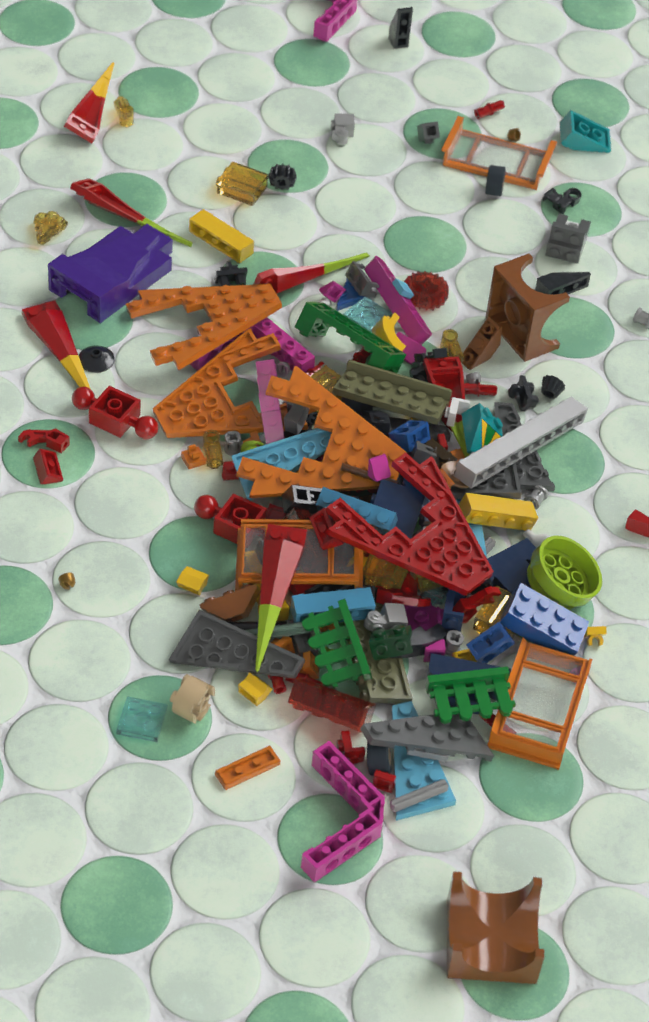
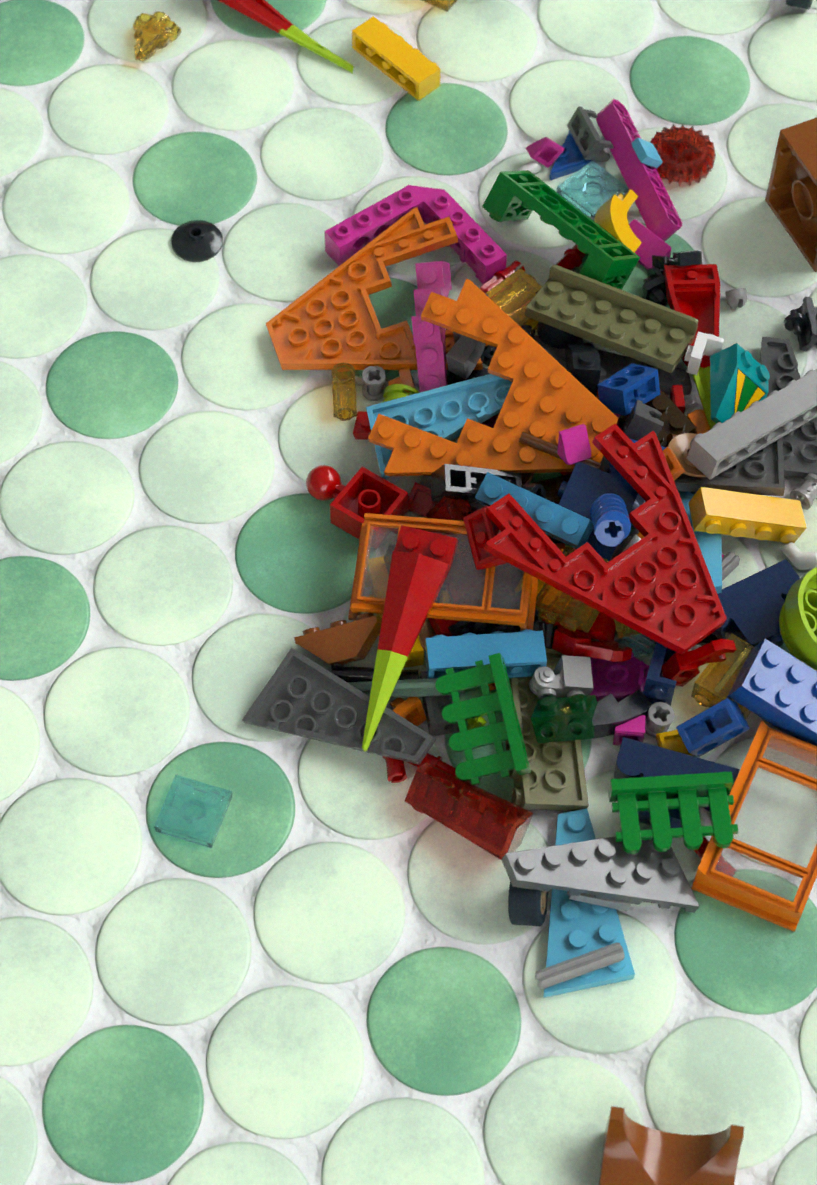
camera: 10 degrees right, 10 degrees up
red piece [18,428,70,454] -> none
red plate [22,300,90,388] -> none
red slope [33,449,64,485] -> none
dark purple panel [48,224,173,323] -> none
pearl gold hinge [58,572,76,590] -> none
red brick [72,385,158,439] -> none
orange wing [126,284,282,370] -> none
tan brick [170,674,215,724] -> none
yellow piece [176,566,209,596] -> none
orange tile [181,444,206,470] -> none
black hips [214,261,248,286] -> none
orange tile [215,745,281,790] -> none
yellow piece [238,672,273,706] -> none
red plate [253,252,369,294] -> none
light grey hinge [276,362,290,377] -> none
orange tile [299,651,319,679] -> none
dark pink brick [301,741,385,883] -> none
red bracket [337,730,365,764] -> none
red tile [373,770,396,793] -> none
clear yellow piece [440,329,464,362] -> none
dark orange slope [460,317,502,370] -> none
red axle [464,382,497,397] -> none
none -> blue piece [590,493,631,547]

